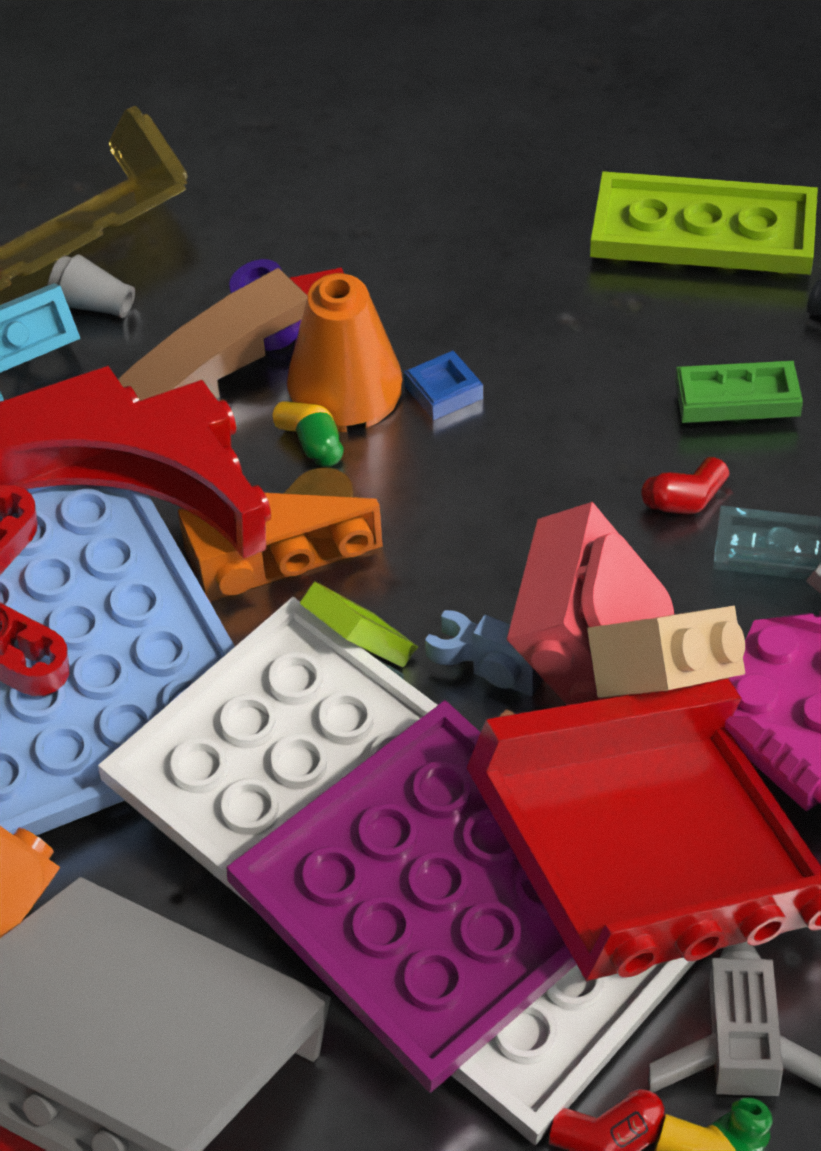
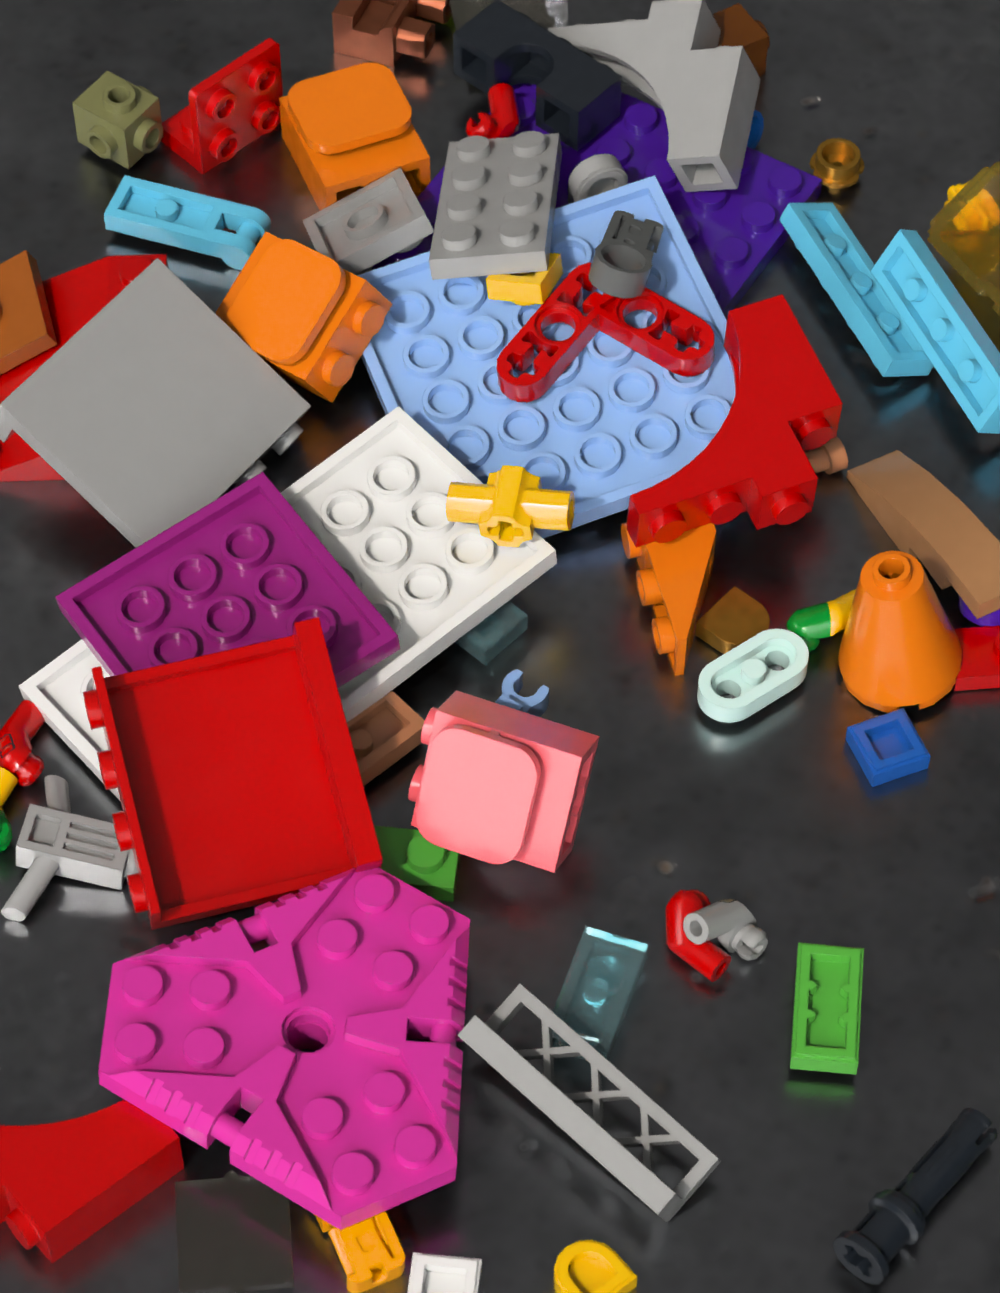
camera: 95 degrees right, 5 degrees up
lime tile [300,581,418,668] -> none
tan brick [587,606,745,698] -> none
none -> yellow axle [446,465,575,547]
none -> light grey arm [683,899,768,961]
none -> light aqua plate [697,628,809,723]

